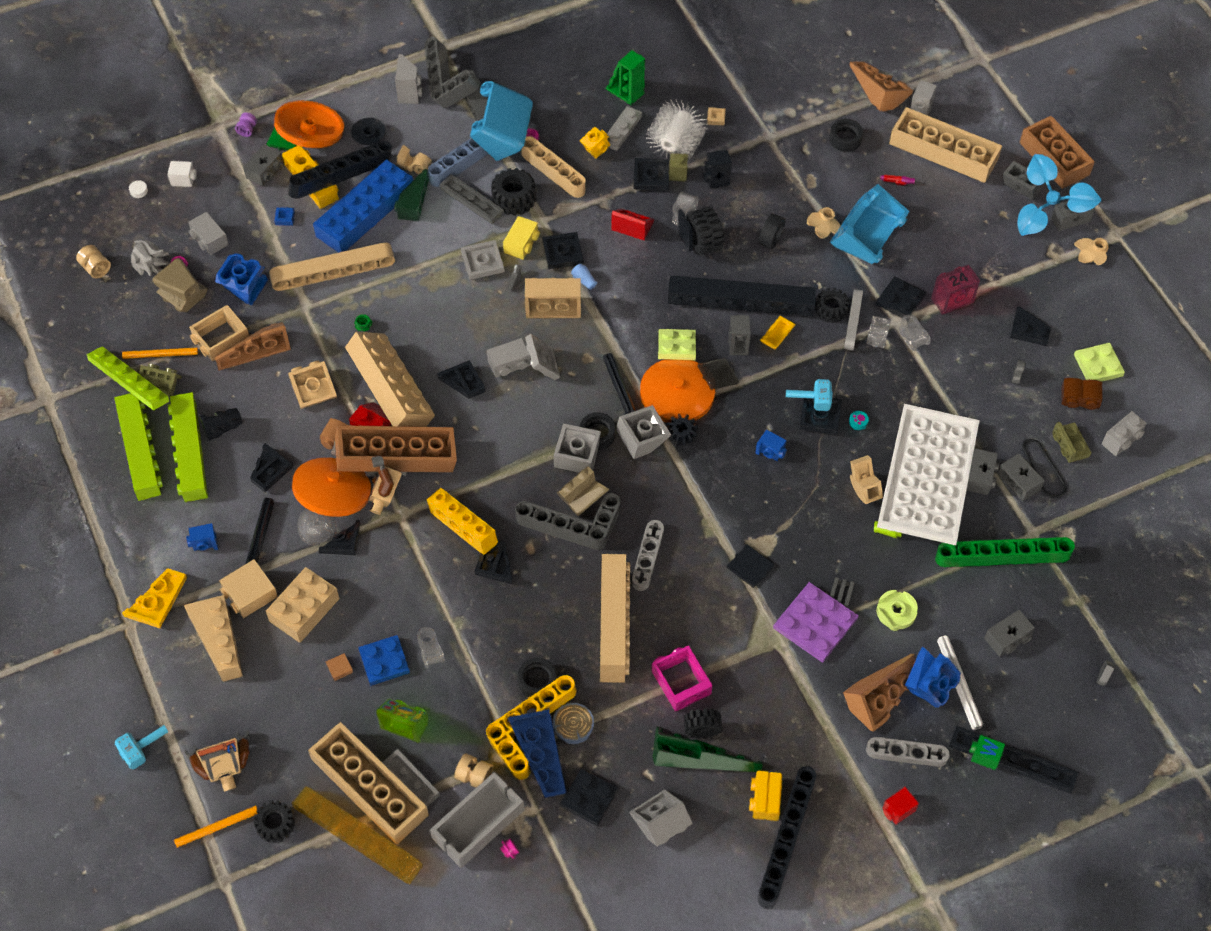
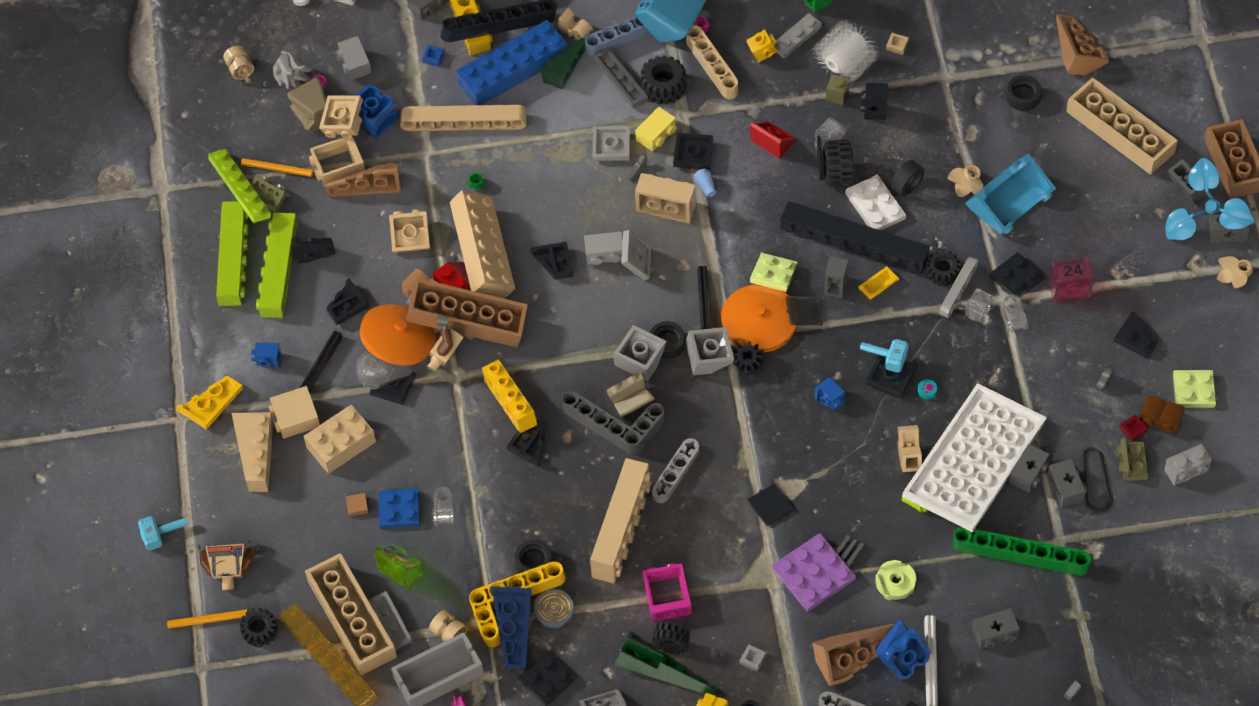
camera: 20 degrees right, 0 degrees up
black plate [633,158,669,191] -> none
red piece [880,174,915,186] -> none
light grey brick [911,80,937,116] -> none
none -> tan plate [319,96,363,139]
none -> light grey tile [740,644,767,672]
none -> white plate [845,174,906,230]
none -> dark red plate [1119,415,1148,442]

